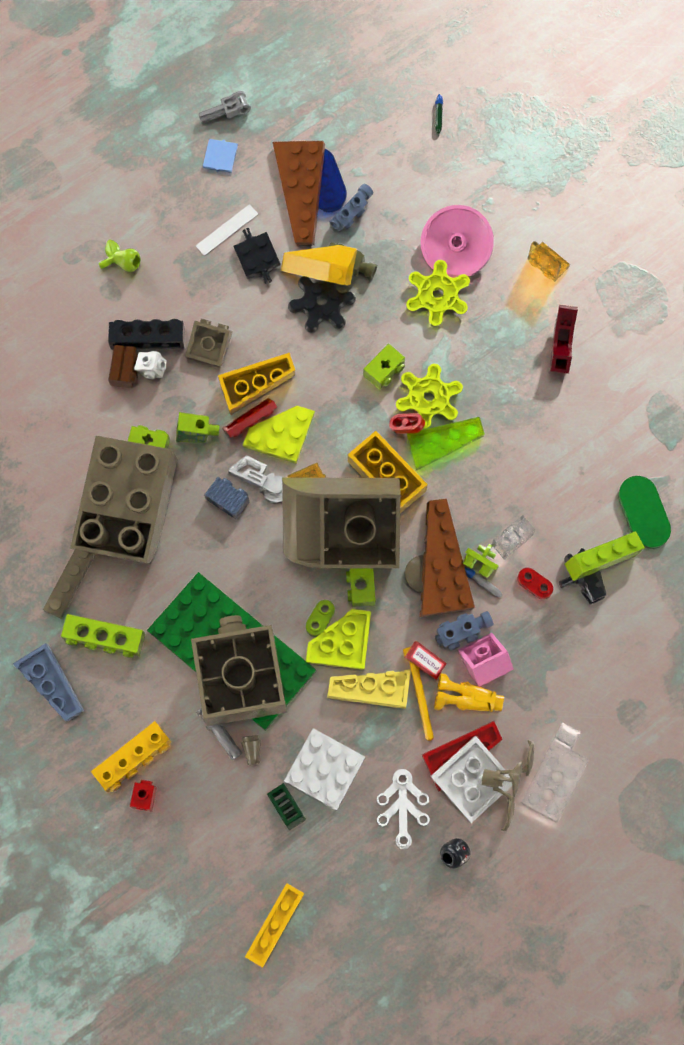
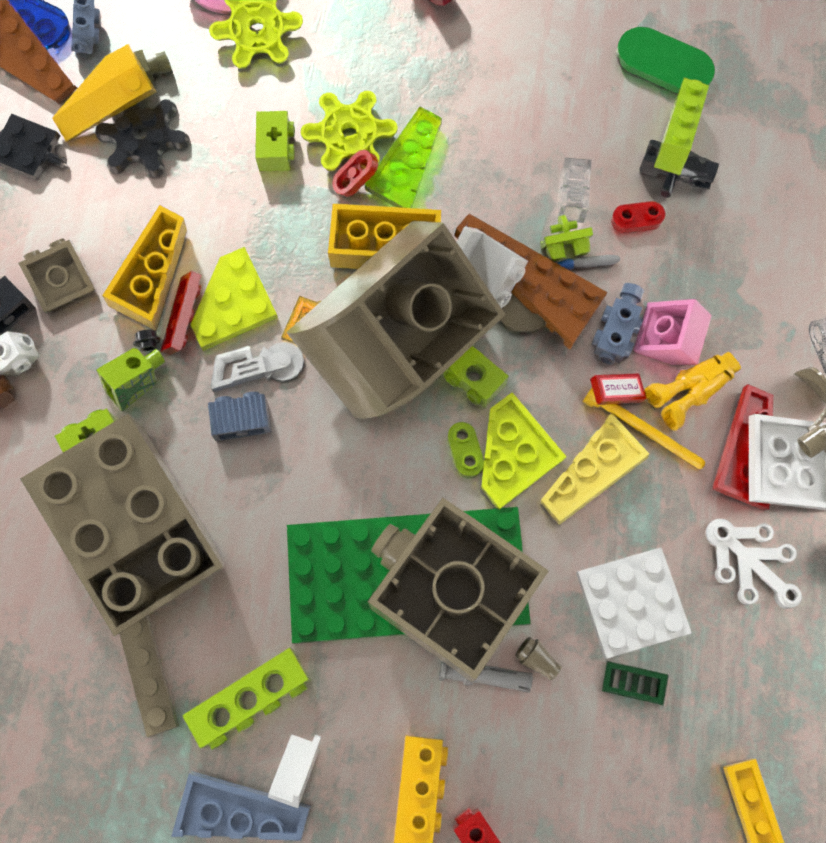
camera: 45 degrees left, 0 degrees up
none -> black plate [133,329,161,352]
none -> white panel [268,735,321,808]
none -> white panel [457,226,528,308]

